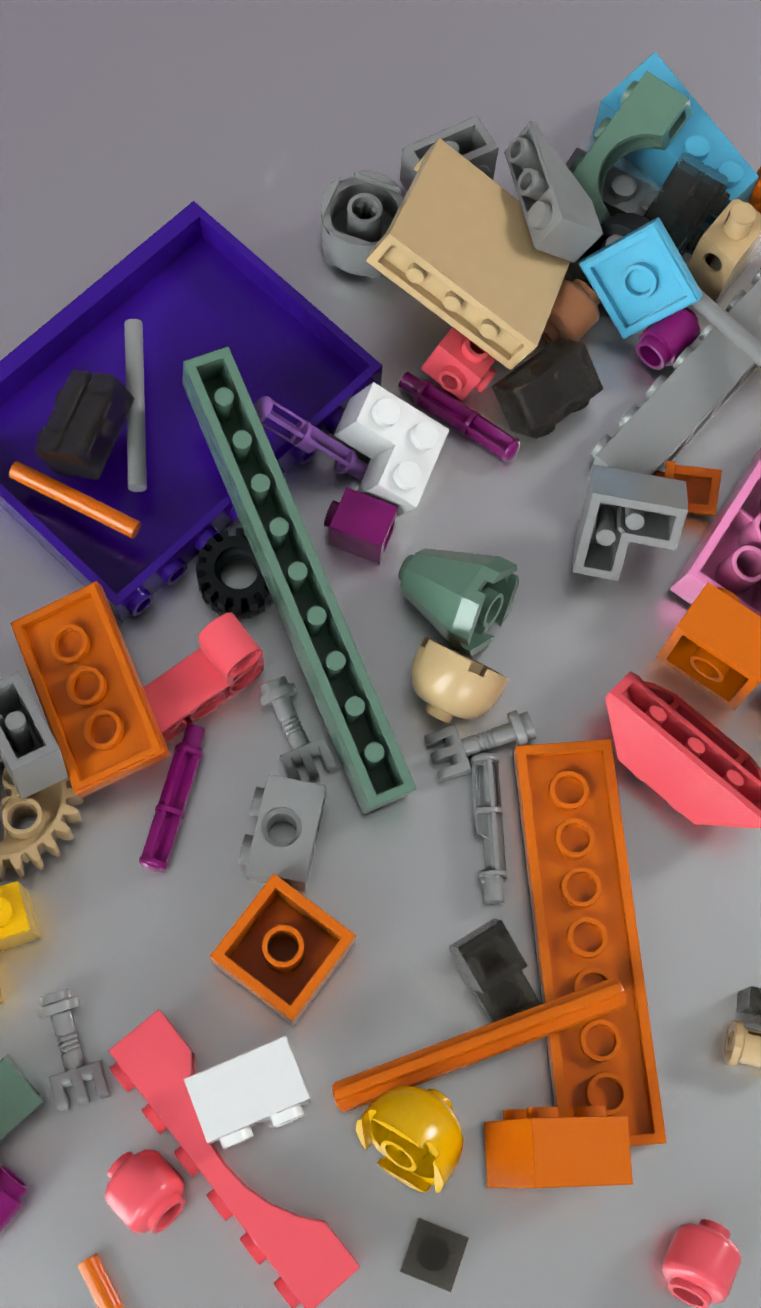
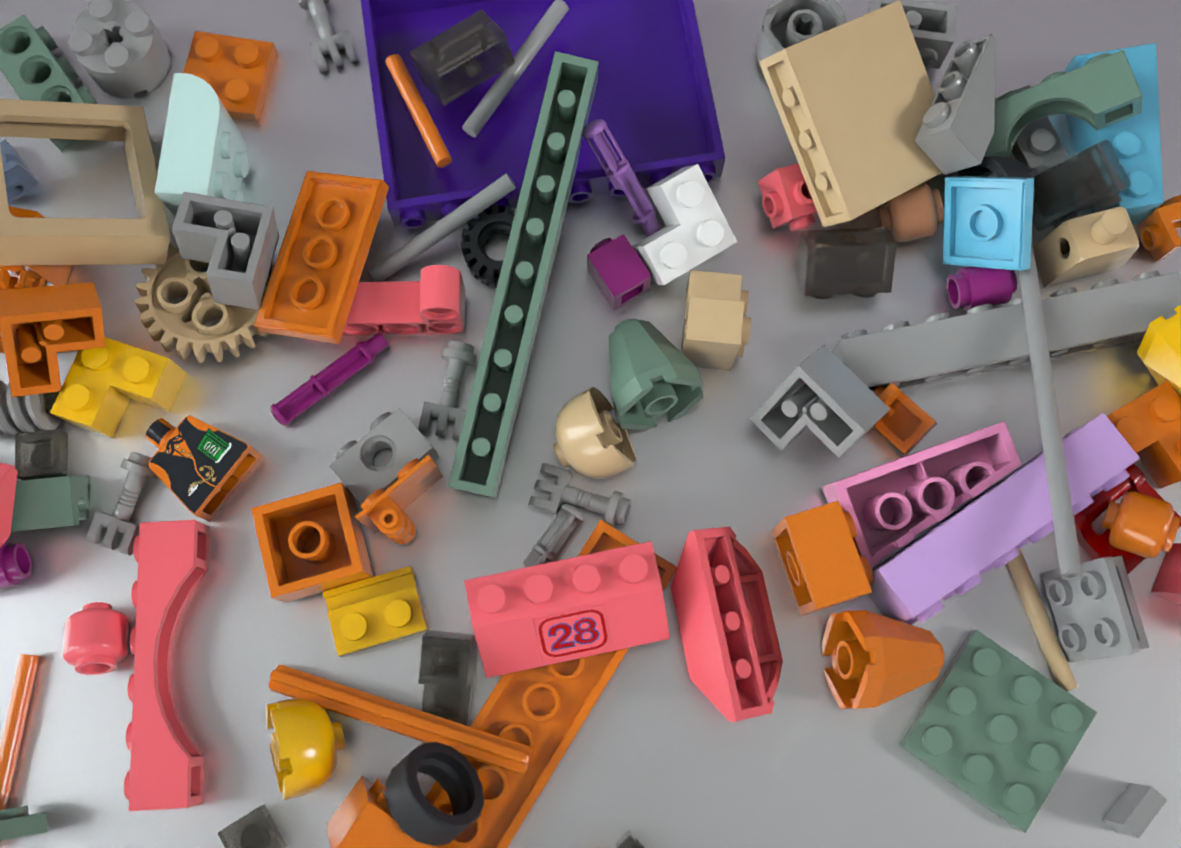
camera: 45 degrees right, 5 degrees up
white brick [184,1036,311,1150] -> none
magenta piece [398,371,520,462] -> none
none -> torso [145,415,263,522]
none -> yellow plate [322,566,429,657]
none -> orange hinge [355,455,443,544]
none -> light grey bar [368,173,517,282]
none -> black tyre [386,742,484,846]
none -> coral slope [464,541,670,678]
none -> tan brick [681,270,751,371]

